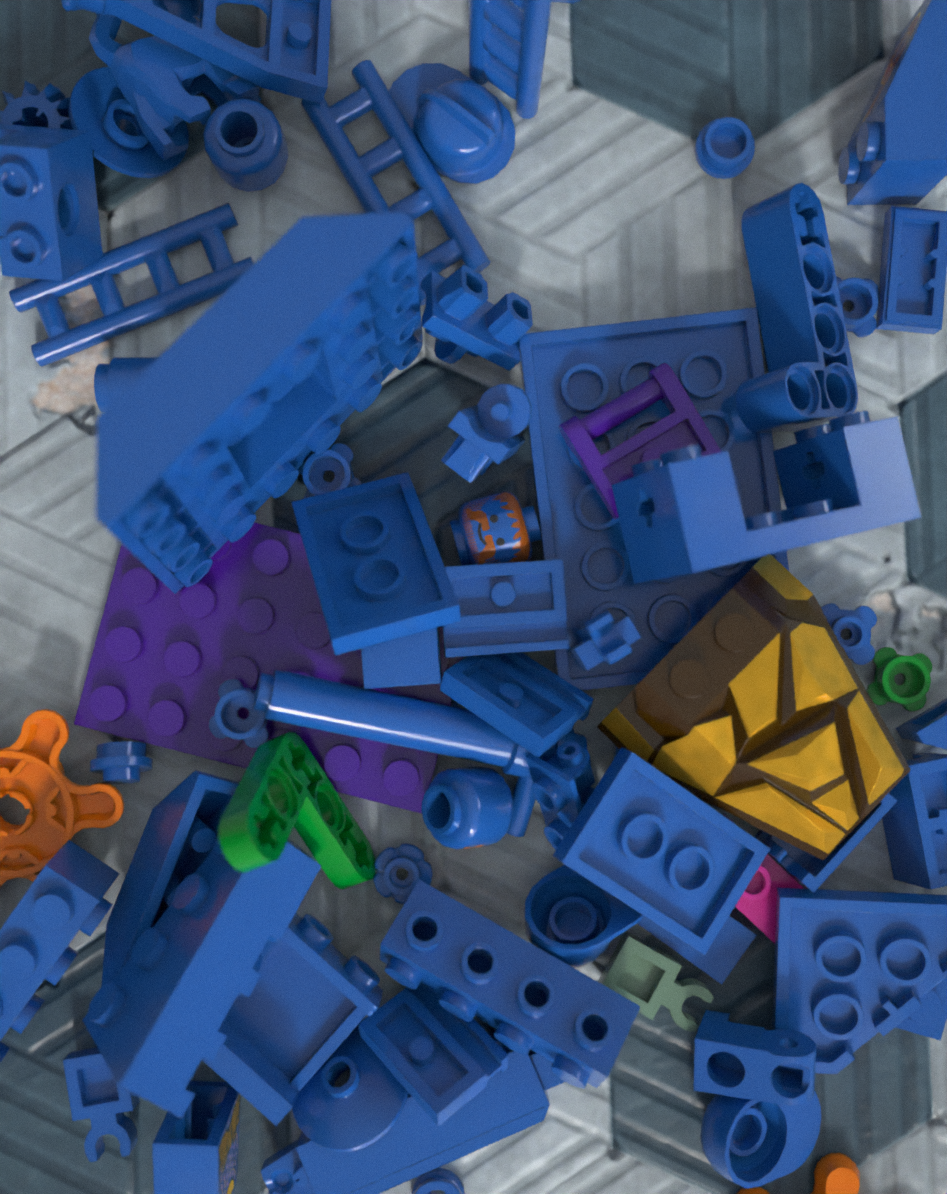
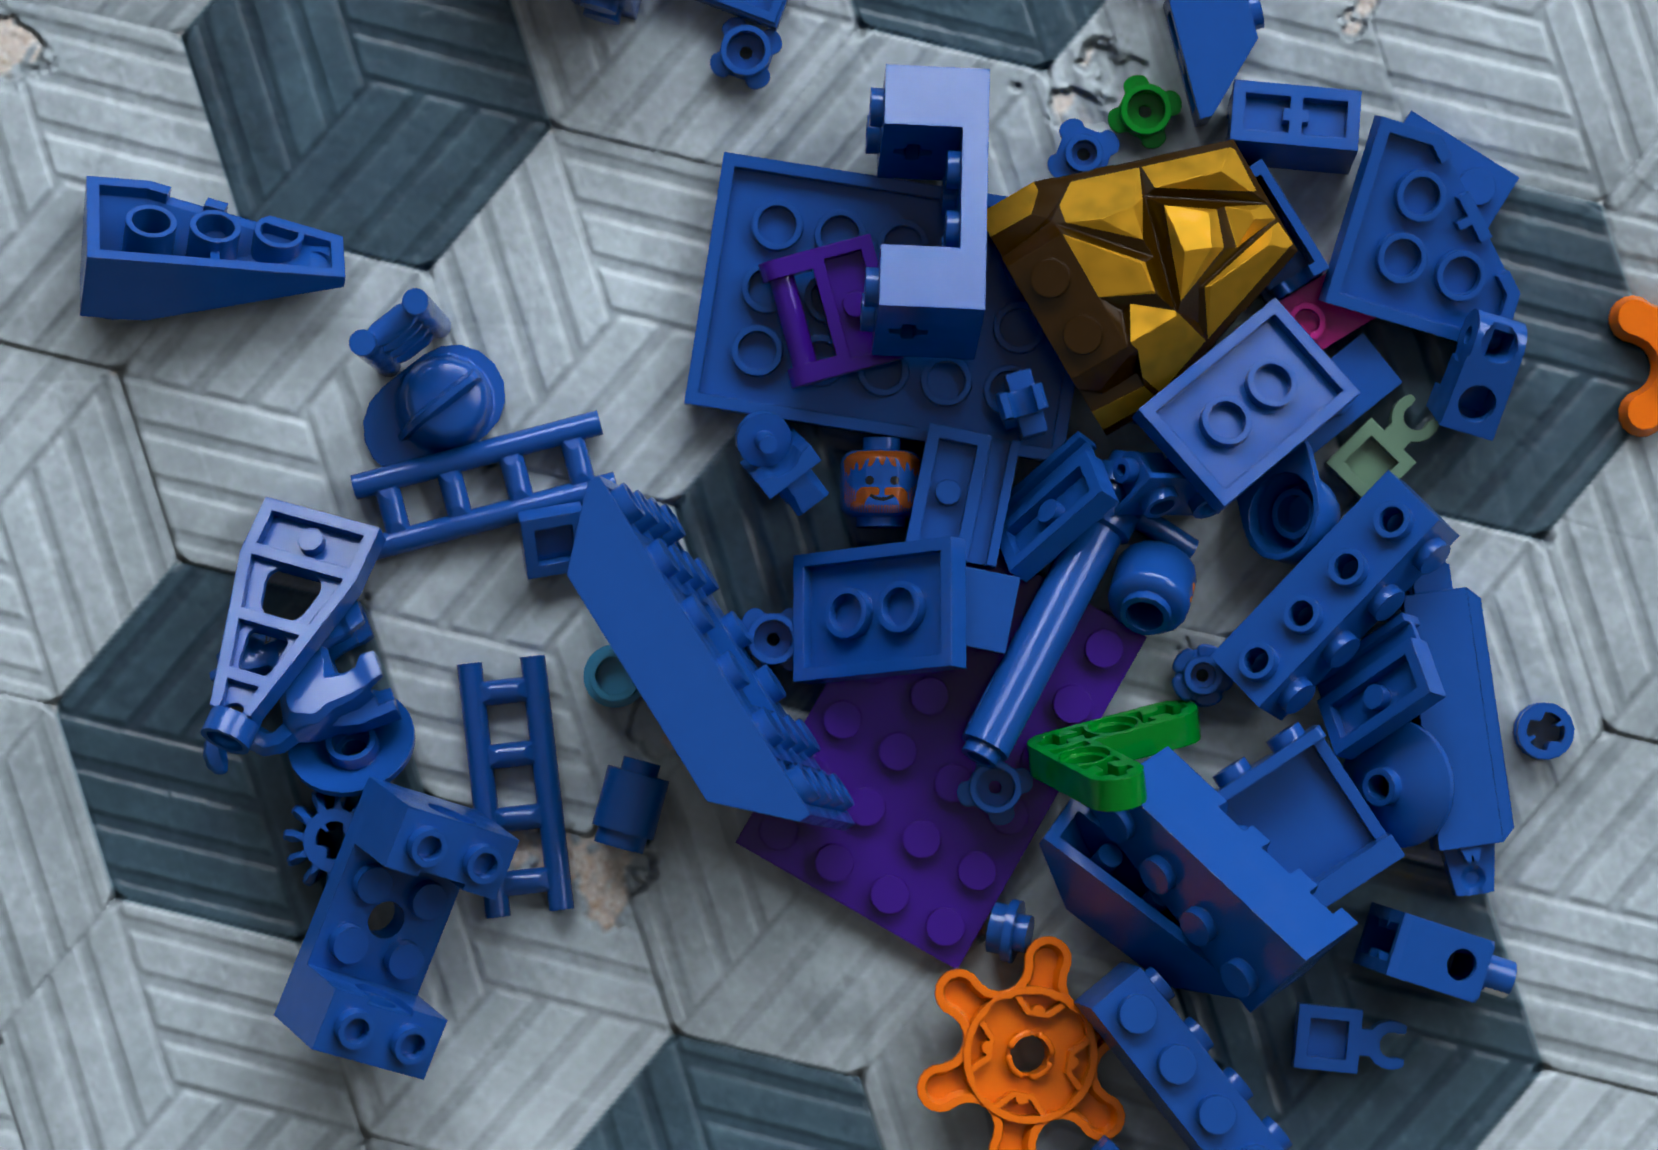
camera: 75 degrees left, 0 degrees up
blue head [203,98,288,192] -> none
blue hips [421,265,533,371] -> none
blue plate [695,117,755,179] -> none
blue cap [700,1091,821,1189] -> none
blue beam [736,183,858,433] -> none

